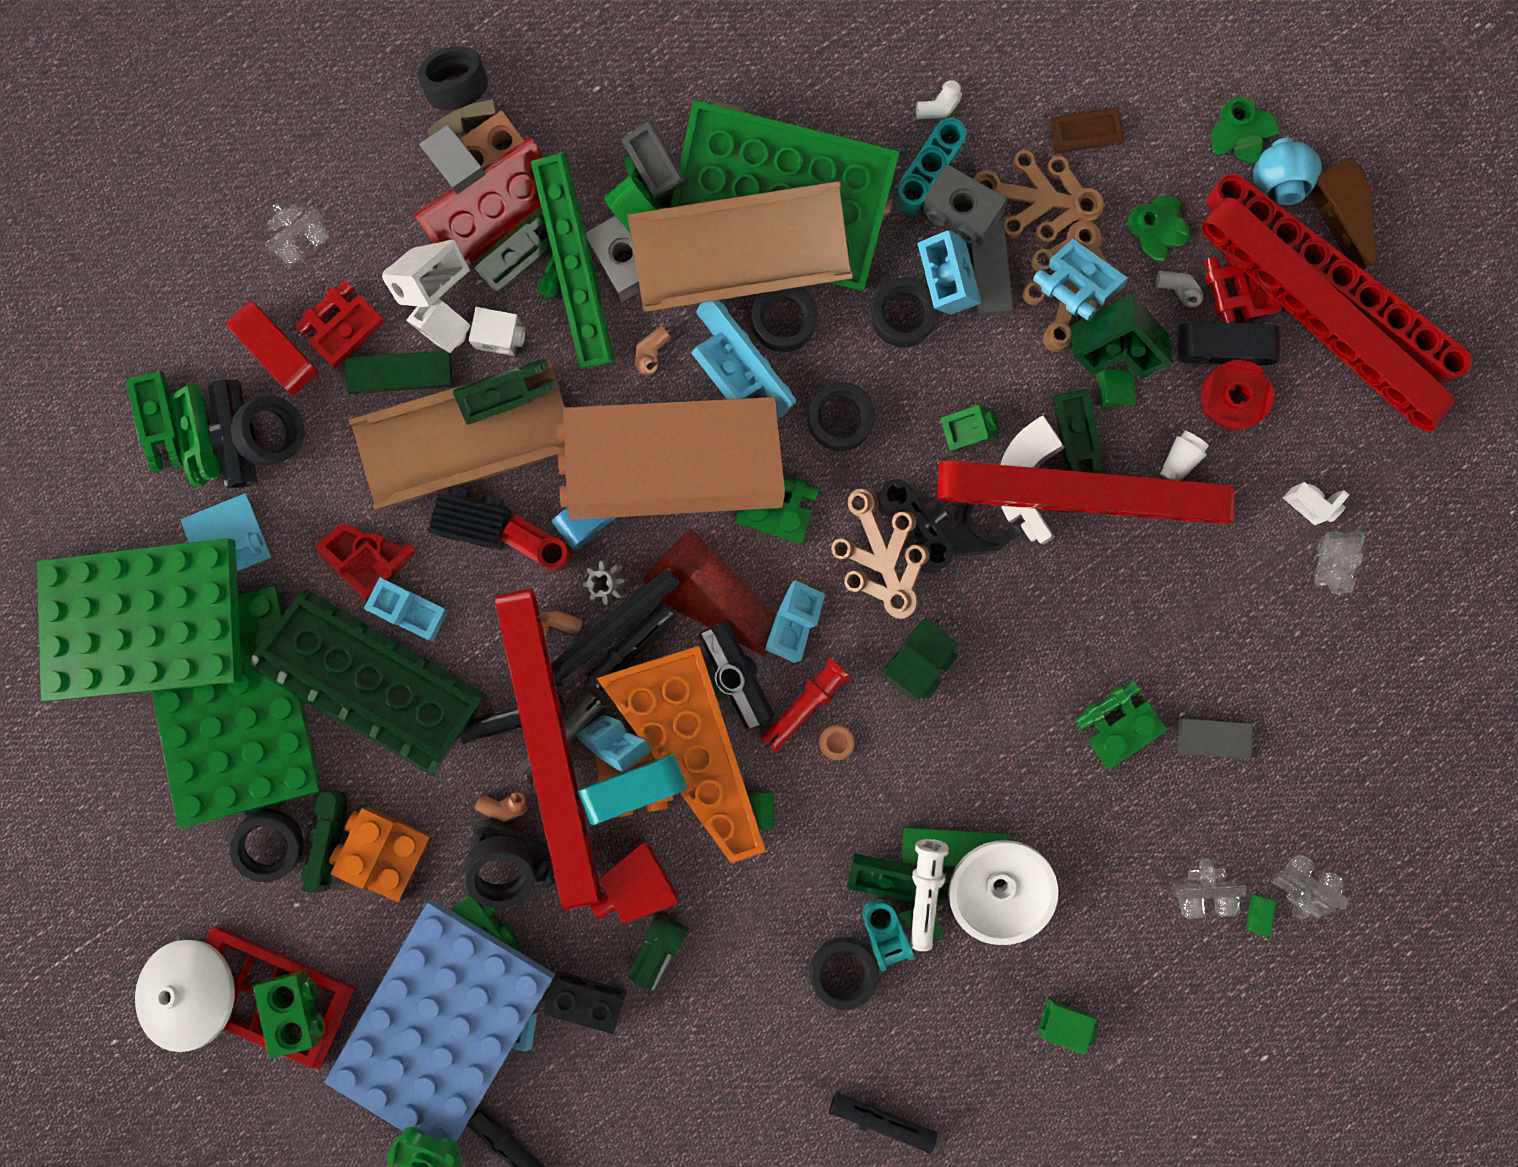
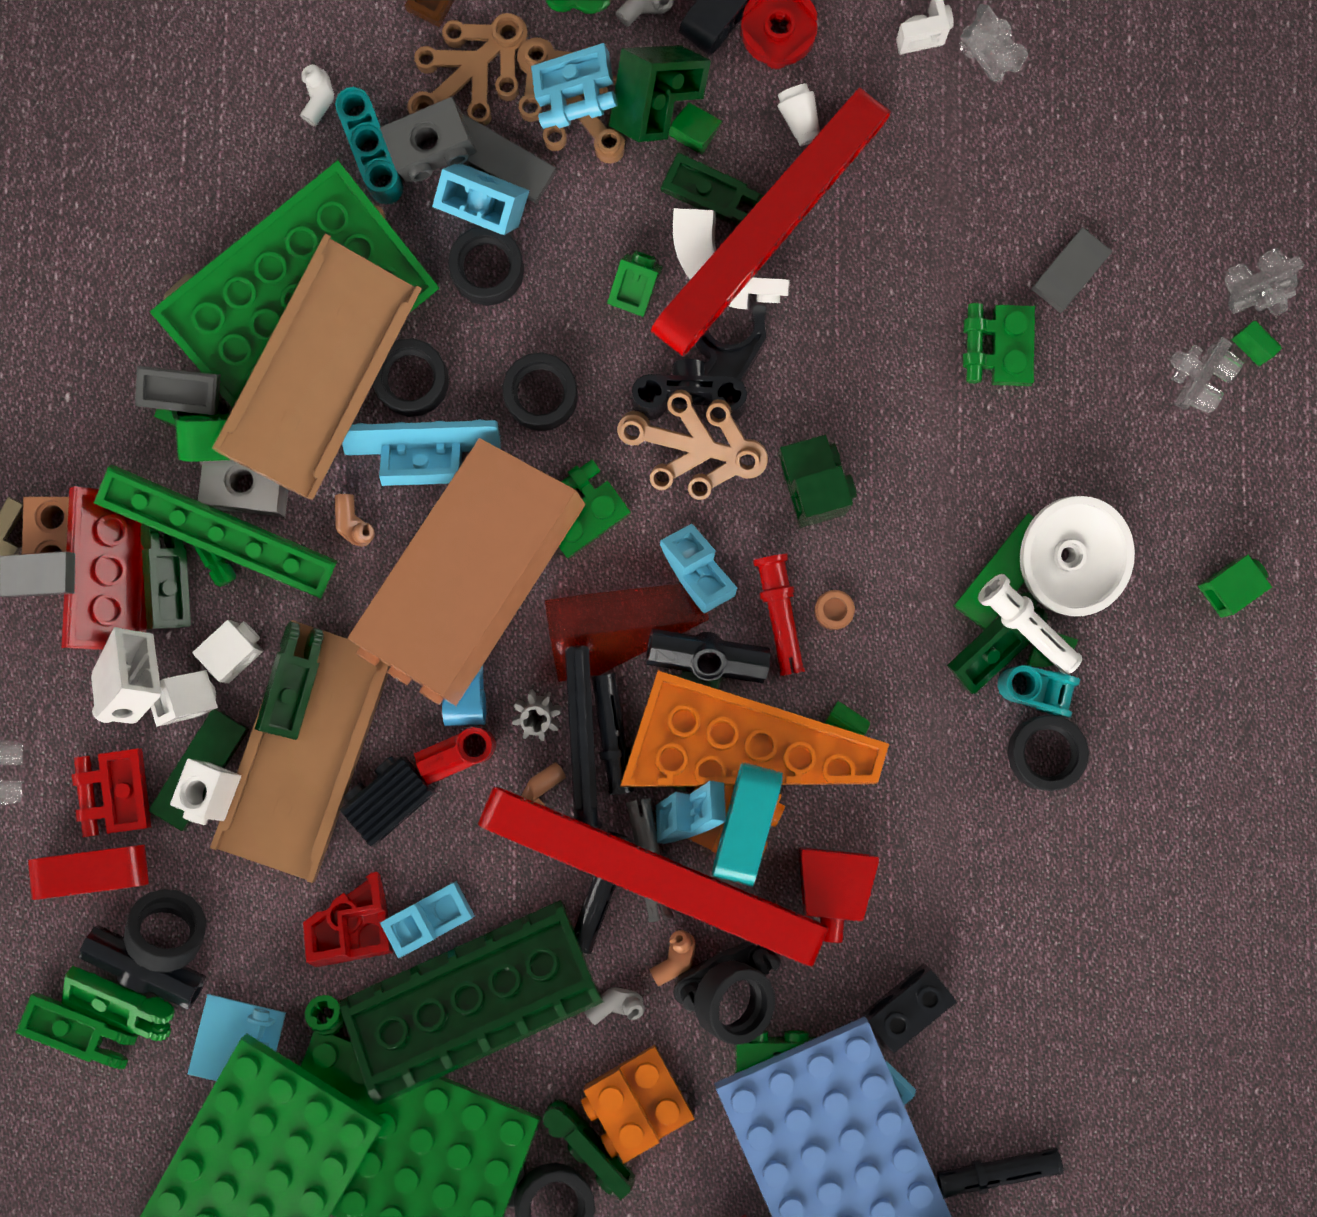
camera: 50 degrees left, 0 degrees up
dark green piece [627,912,689,991] -> none
black pin [828,1091,938,1154] -> none
none -> white brick [170,759,241,825]
none -> green bush [305,995,344,1036]
none -> light grey arm [584,987,645,1025]

